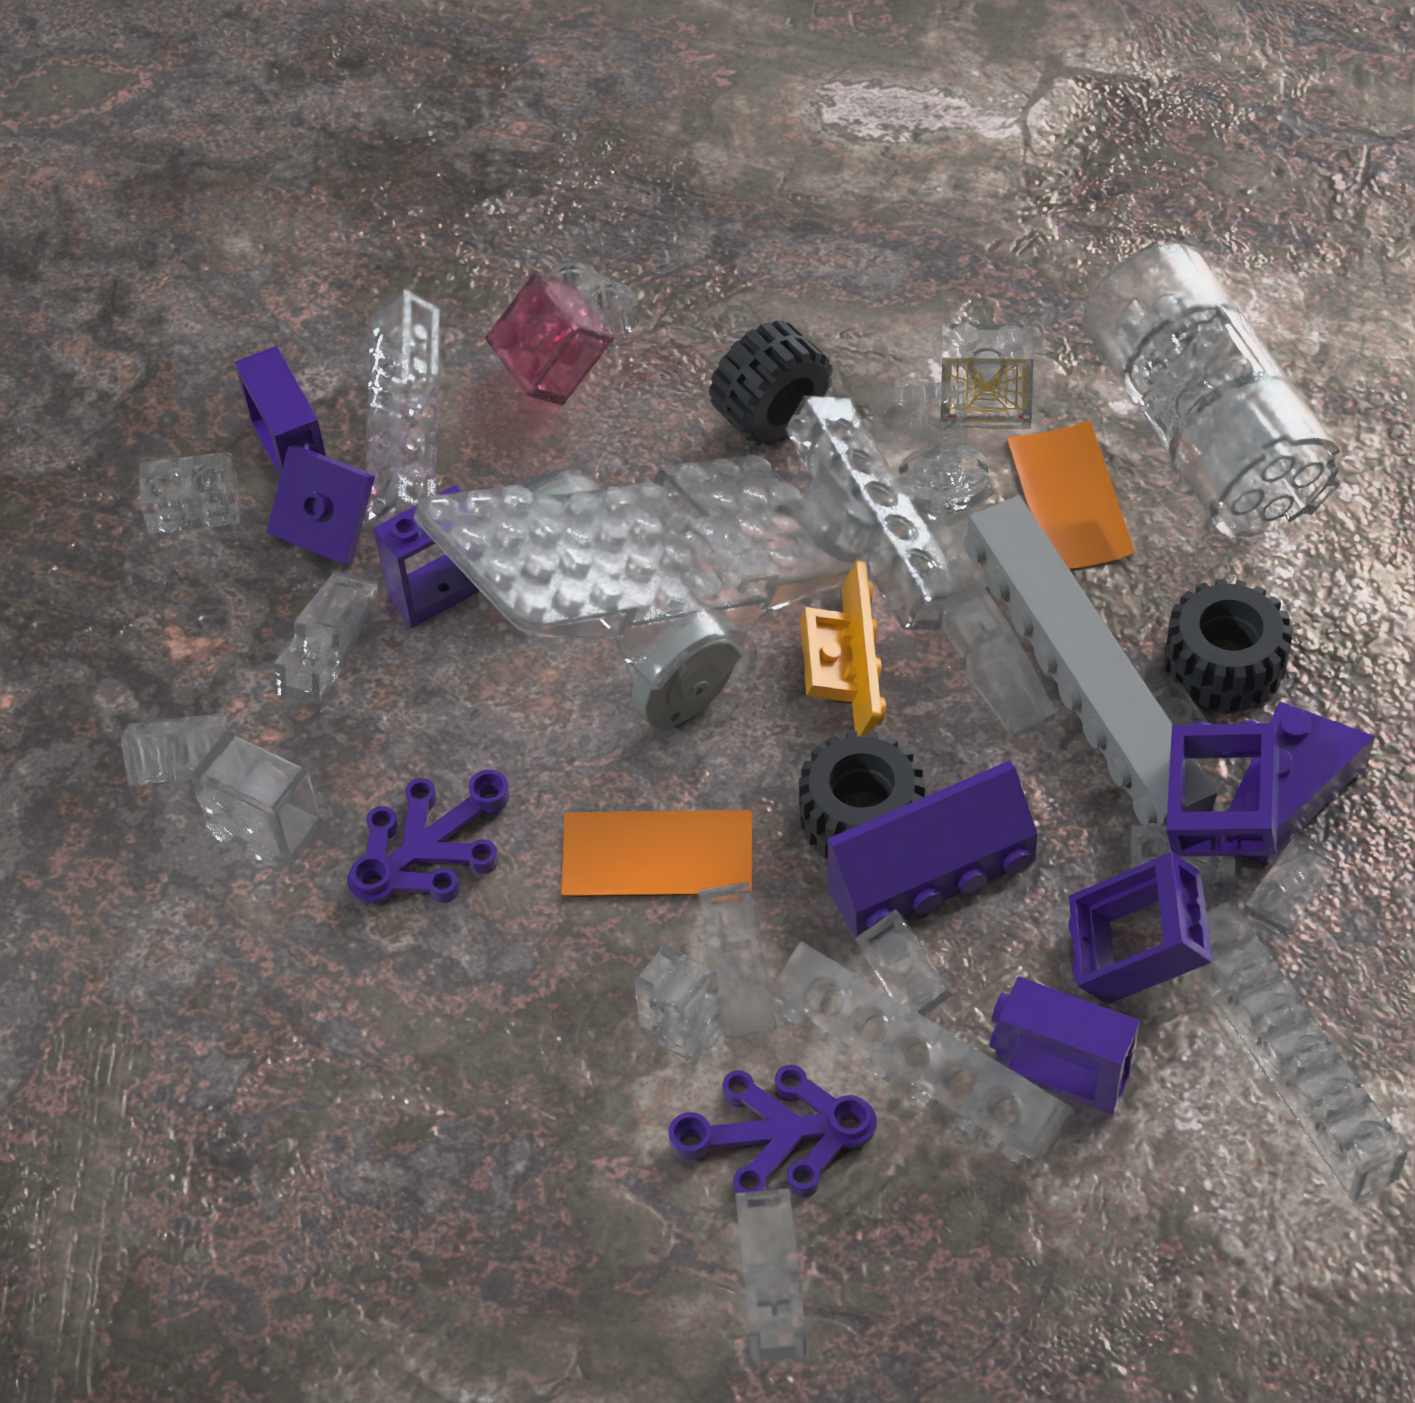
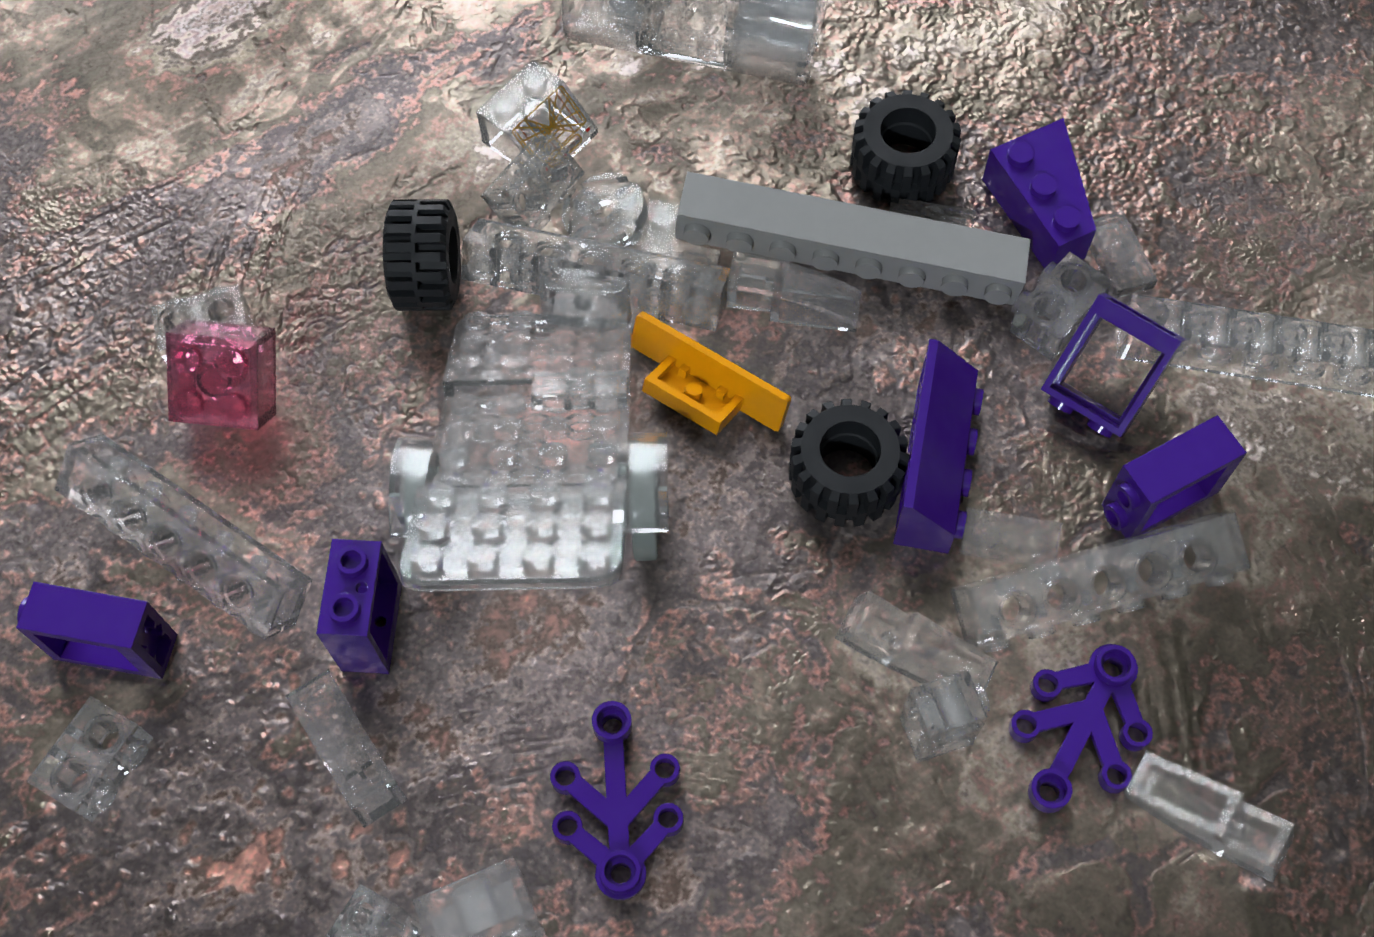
camera: 55 degrees left, 10 degrees up
dark purple plate [266,445,375,565] -> none
orange sticker [561,810,752,896] -> none
orange sticker [1007,420,1135,569] -> none
dark purple window [1166,720,1280,857] -> none

